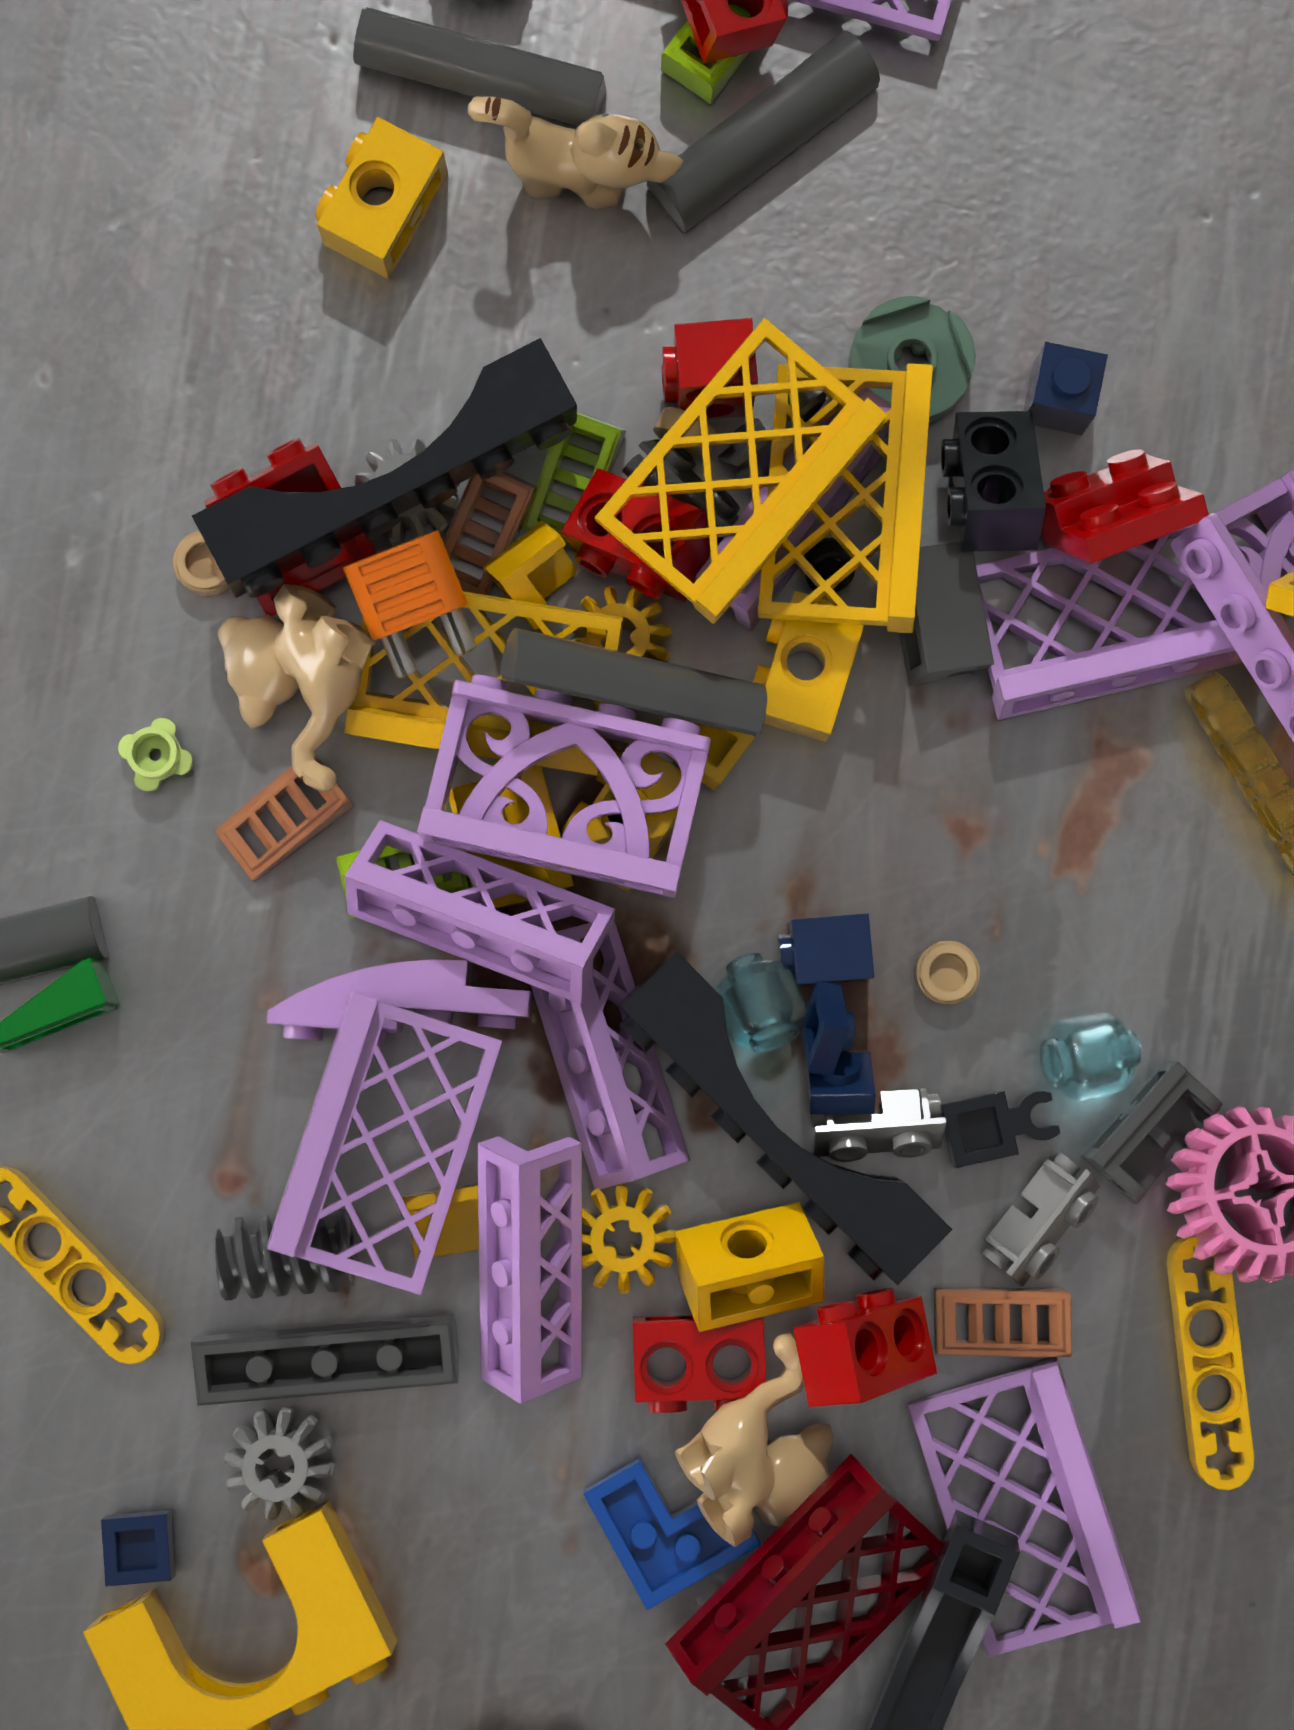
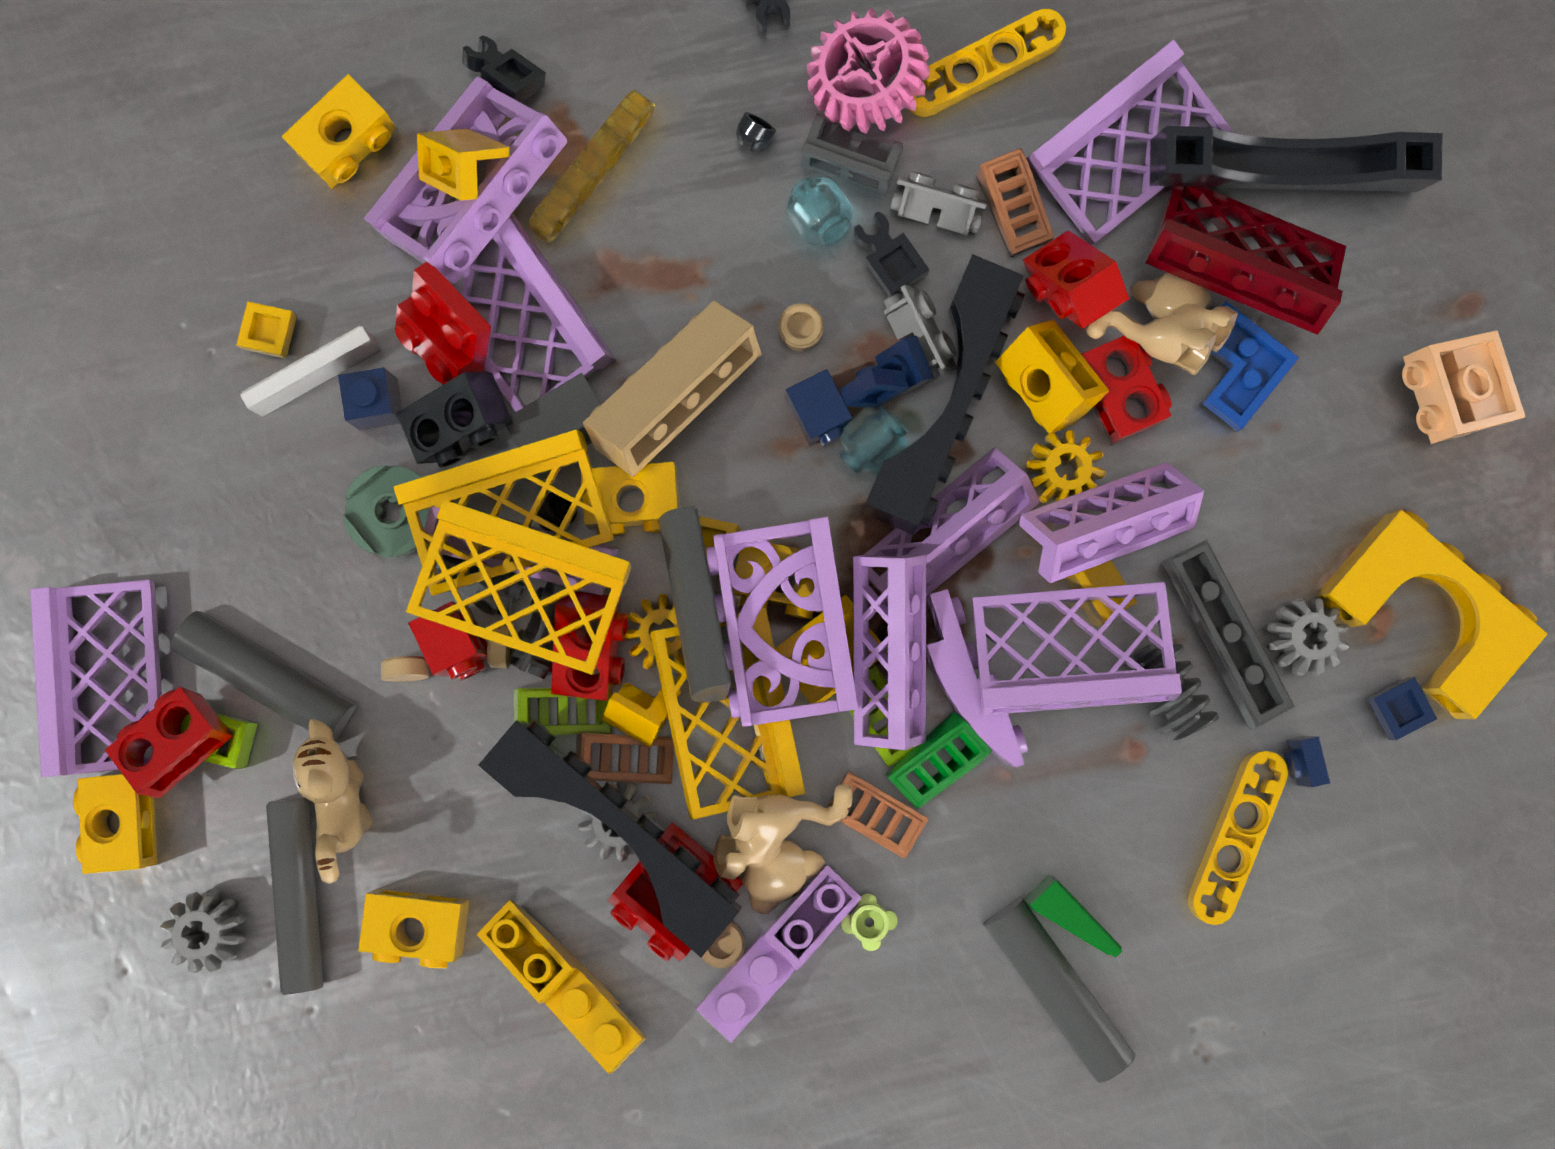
camera: 105 degrees left, 0 degrees up
orange piece [343,530,476,678] -> none
none -> yellow plate [236,301,297,359]
none -> white tile [240,326,381,417]
none -> tan tile [381,656,429,682]
none -> yellow slope [476,900,647,1074]
none -> tan brick [583,300,762,477]
none -> lavender slope [695,865,862,1043]
none -> black hinge [736,112,776,152]
none -> green slope [885,711,992,809]
none -> dark blue plate [1284,736,1330,787]

